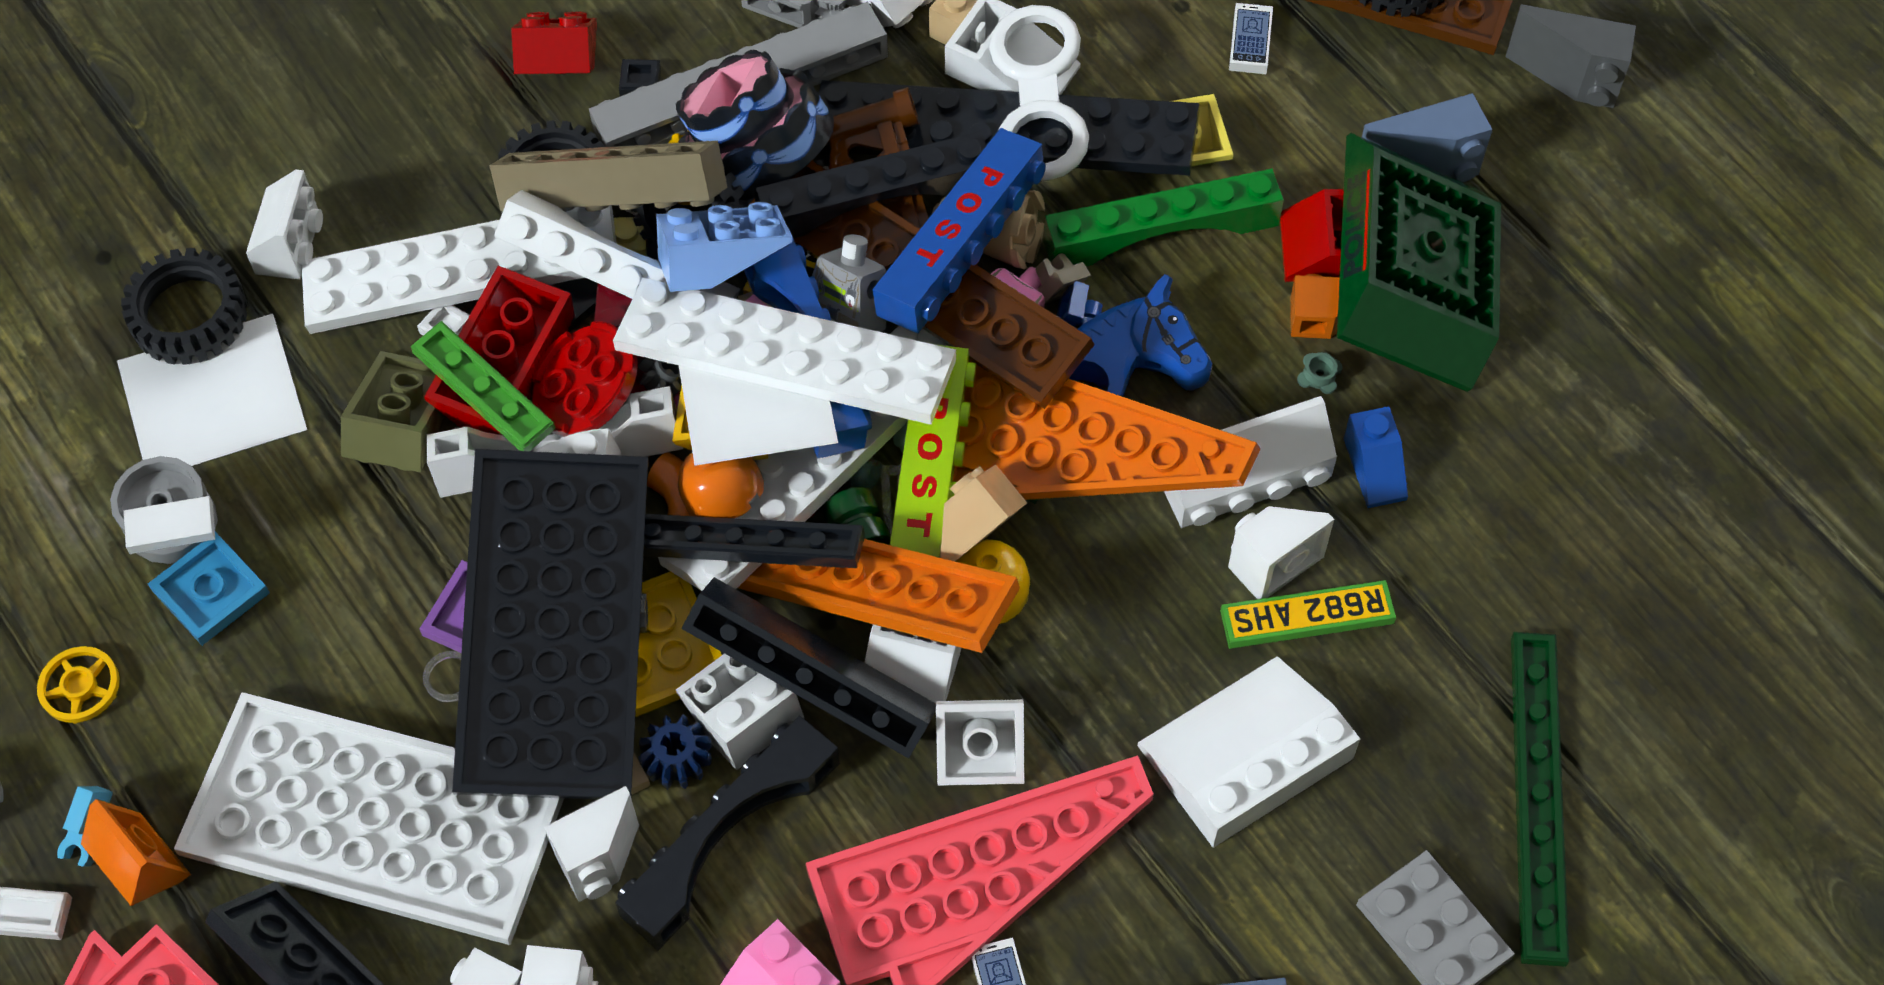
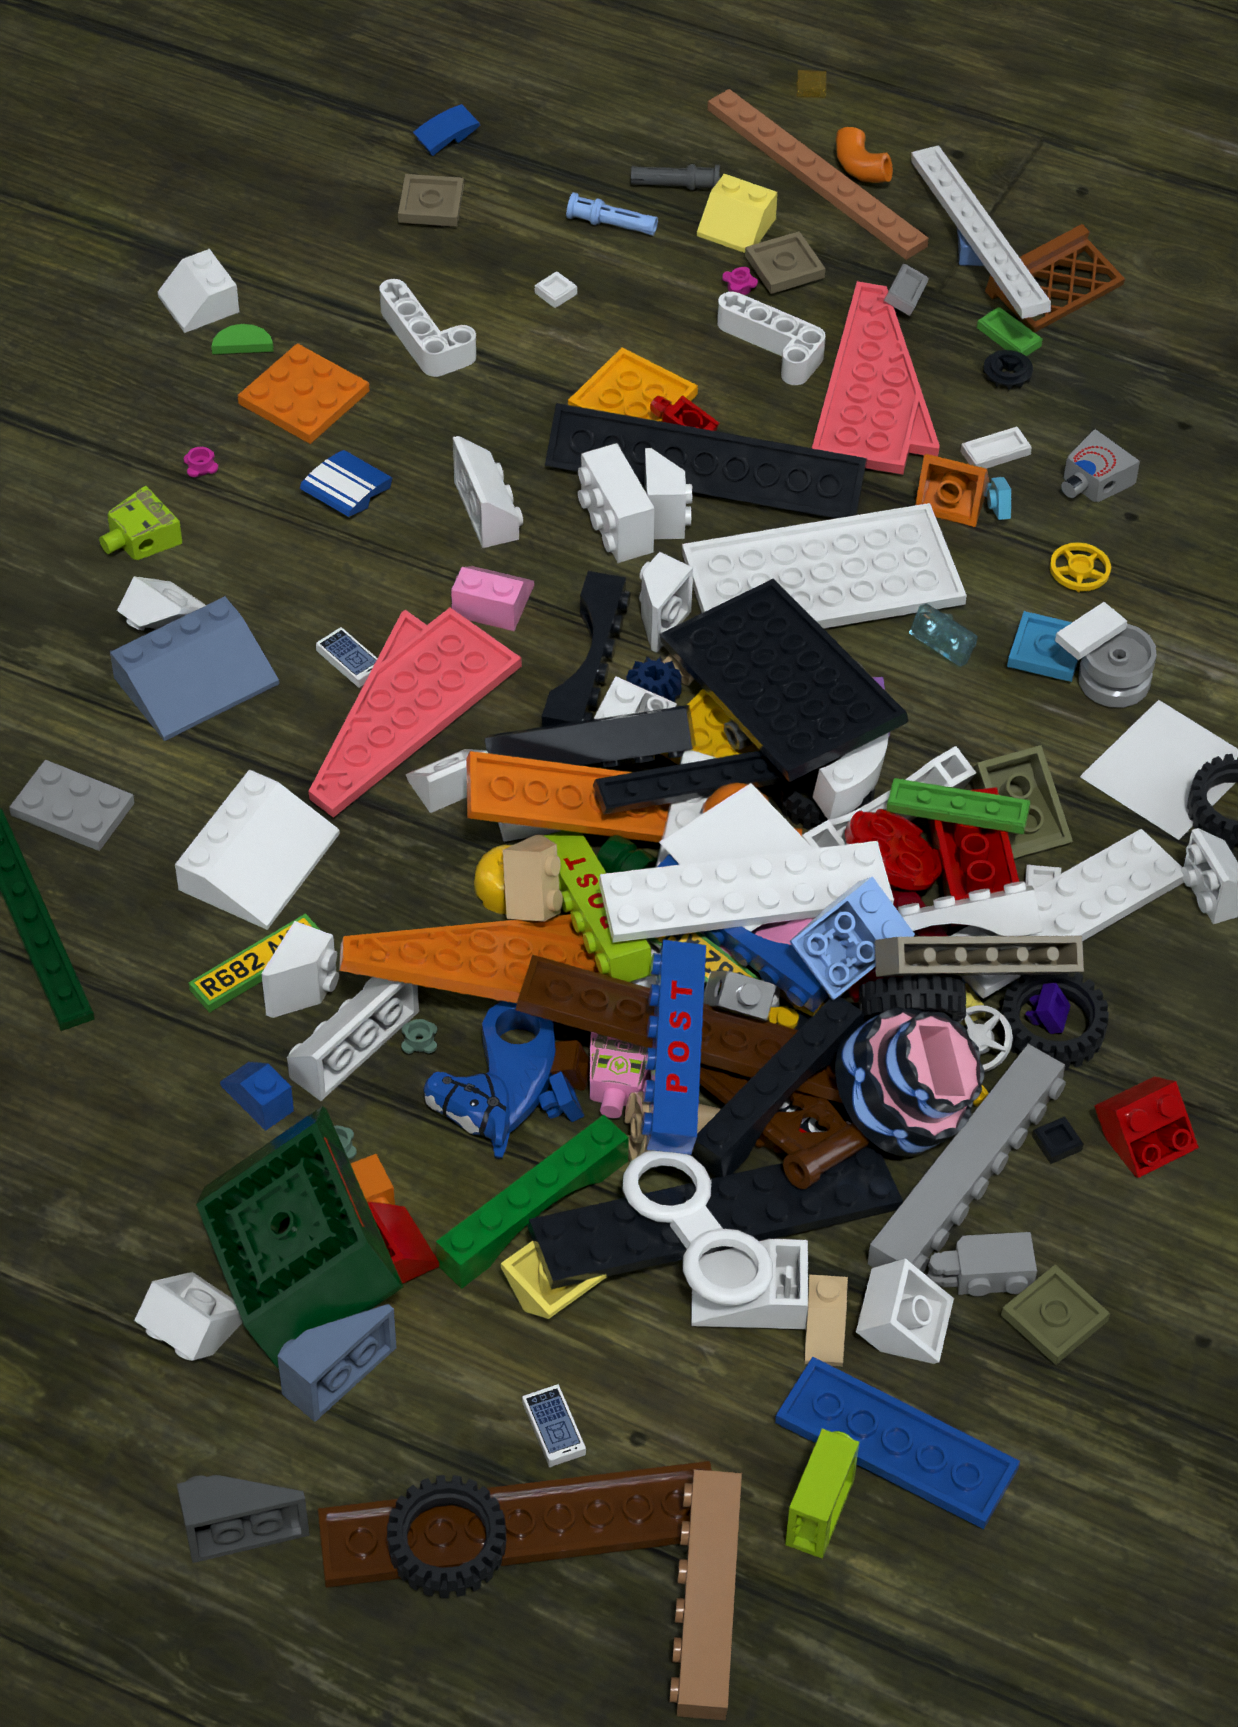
camera: 150 degrees right, 10 degrees down
dark tan tile [1036,253,1091,304] -> none
none -> white slope [134,1272,243,1361]
none -> clear light blue tile [909,603,978,667]

